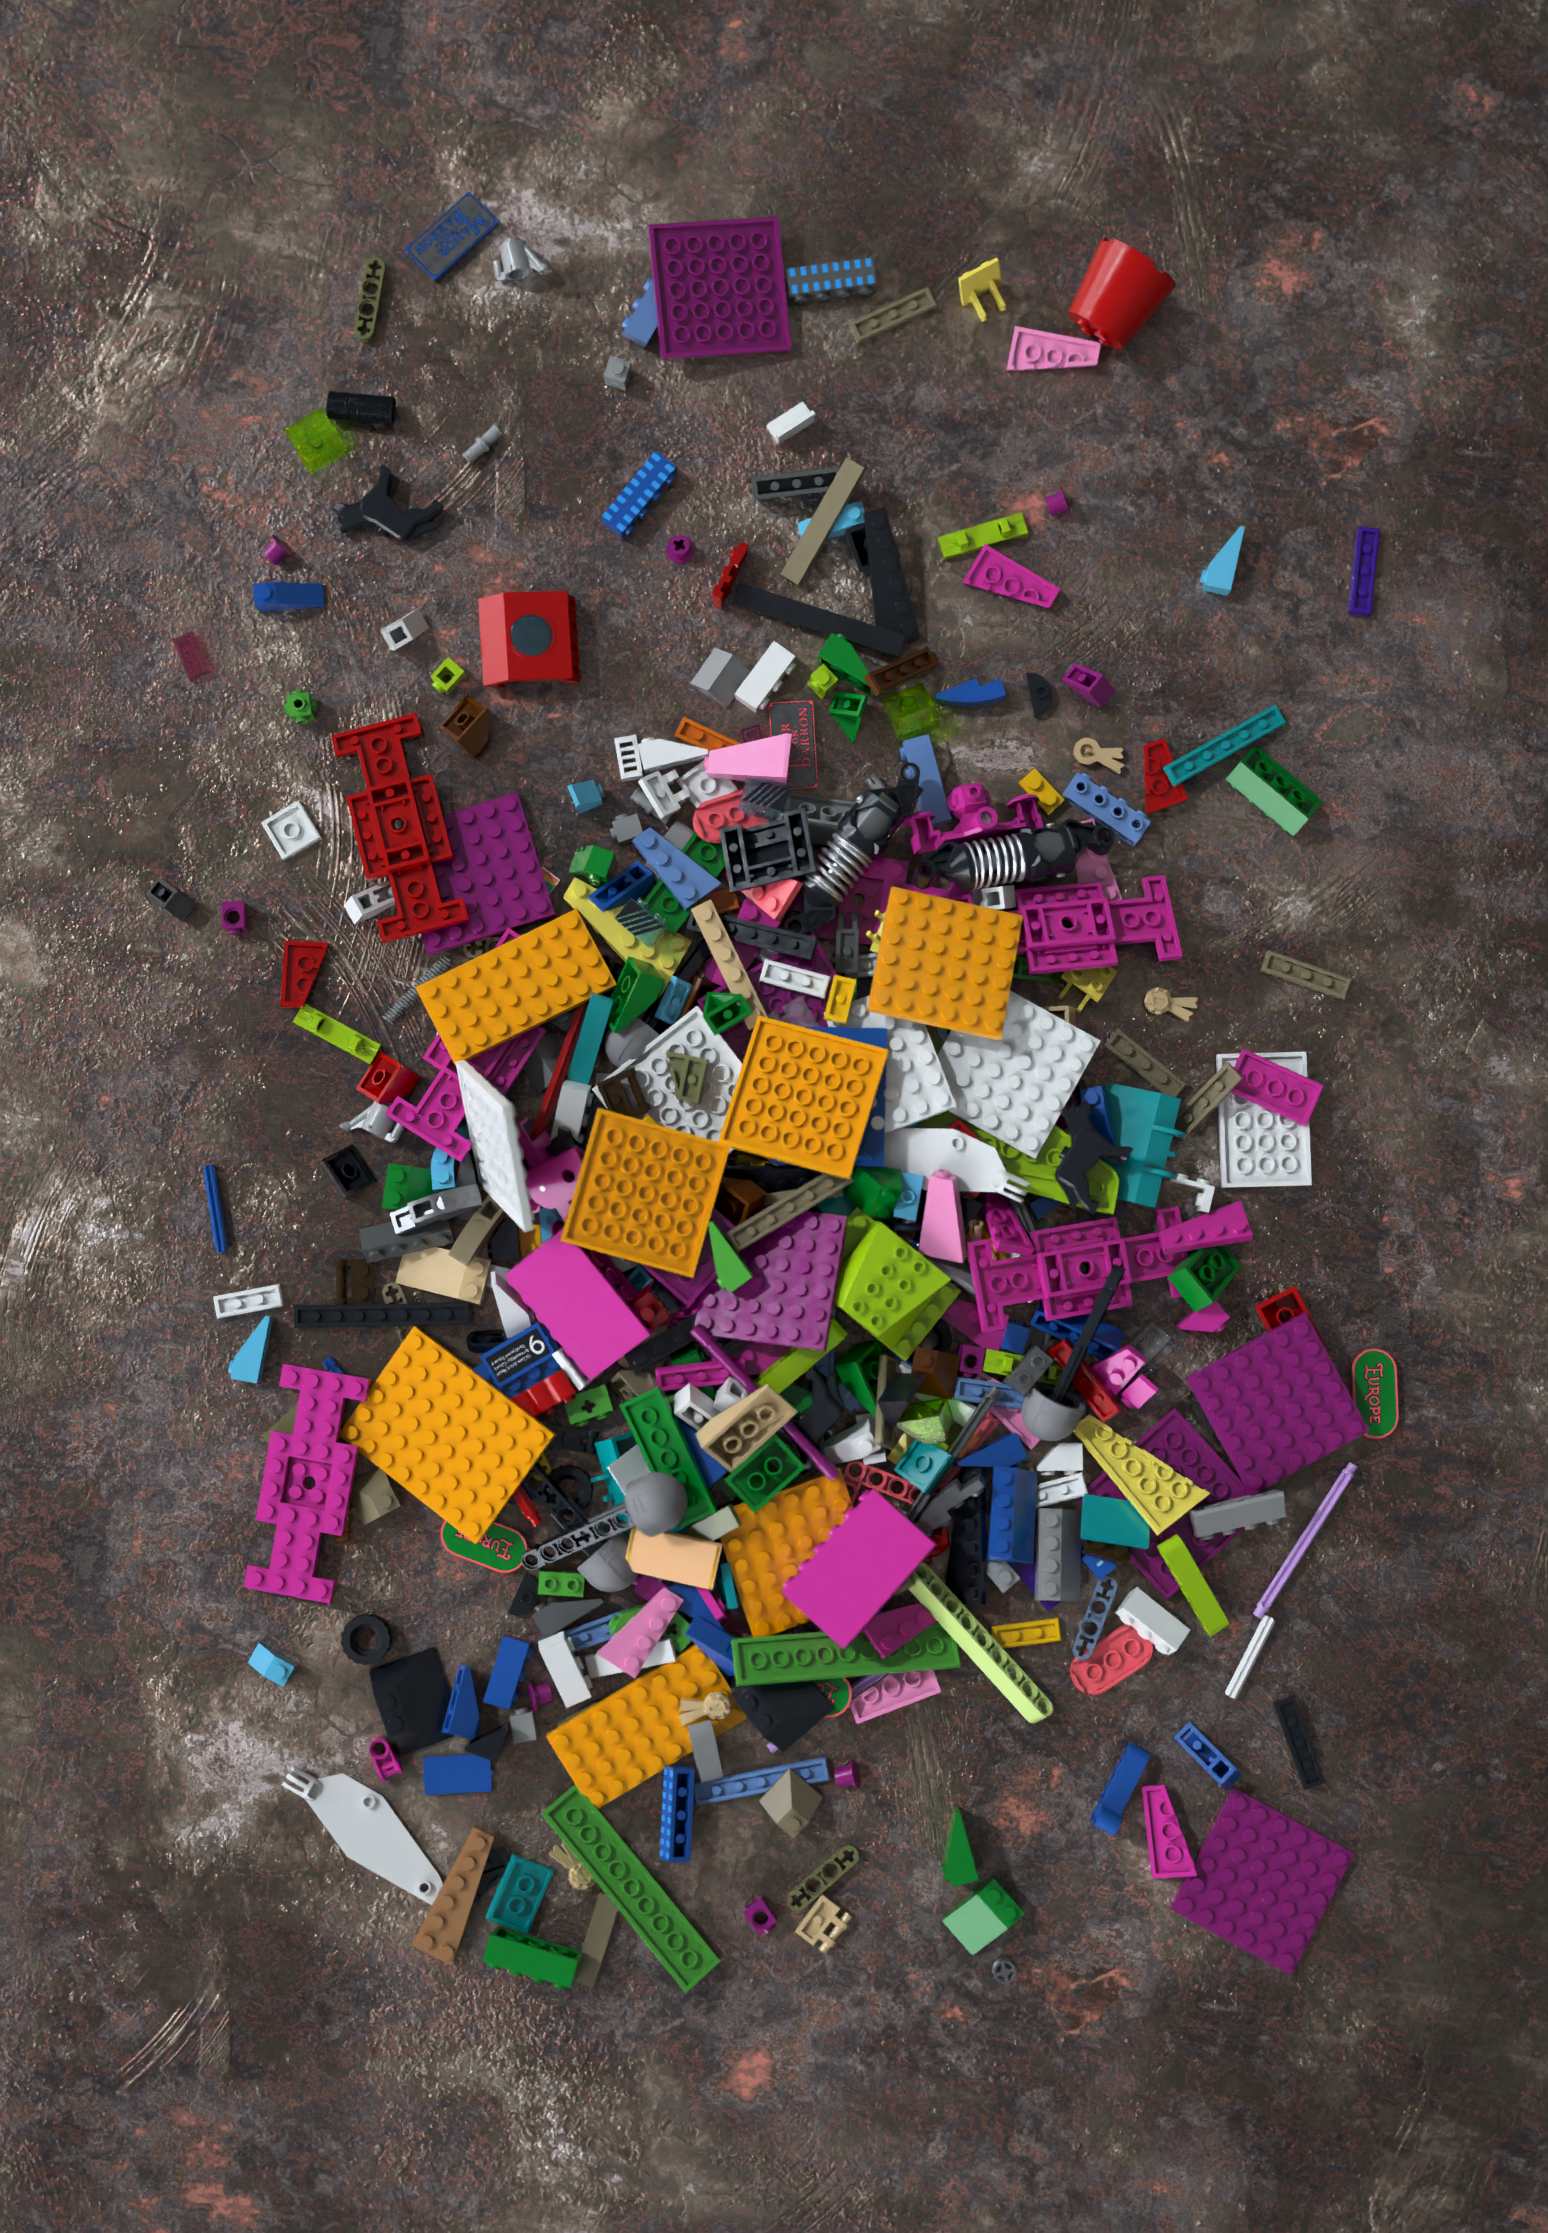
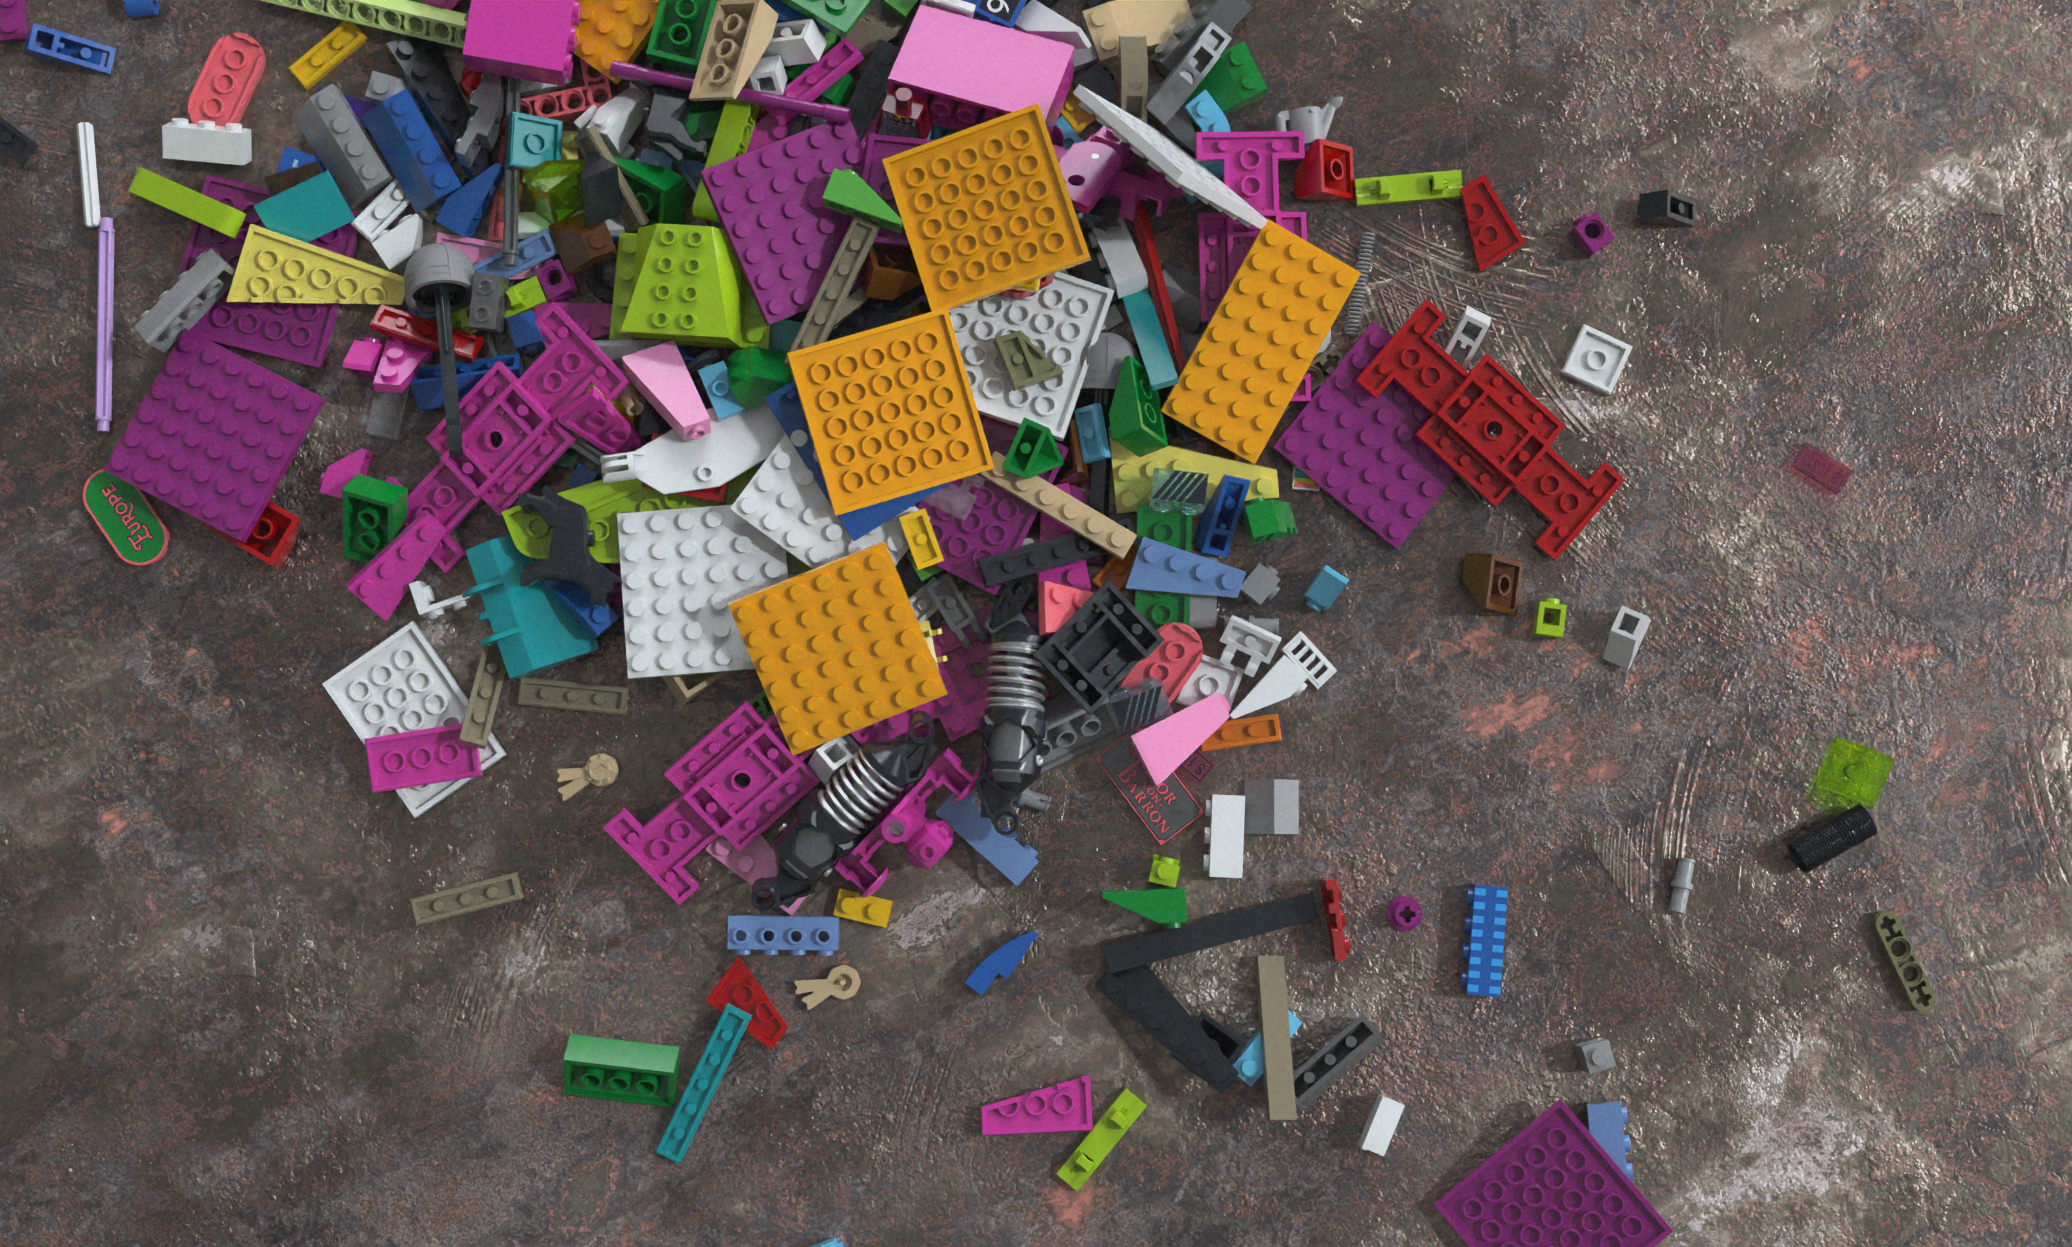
camera: 140 degrees right, 0 degrees up
blue slope [253,582,325,612] -> none
magenta piece [263,535,293,565] -> none
bright green brick [284,690,317,724] -> none
black slope [320,1144,377,1200] -> none
black animal [332,464,444,543] -> none
tile [405,191,499,282] -> none
red panel [478,591,580,689] -> none
light grey piece [493,237,552,282] -> none
dark brown plate [597,1067,652,1118] -> none
white tile [759,959,831,999] -> none
green slope [828,692,868,744] -> none
reddish brown tile [864,647,939,696] -> none
clear neon green slope [881,683,941,742] -> none
black plate [1026,673,1052,717] -> none
magenta piece [1045,487,1071,516] -> none
light yellow plate [1057,967,1118,1013] -> none
magenta slope [1062,663,1115,708] -> none
sand blue beam [1073,1576,1117,1660] -> none

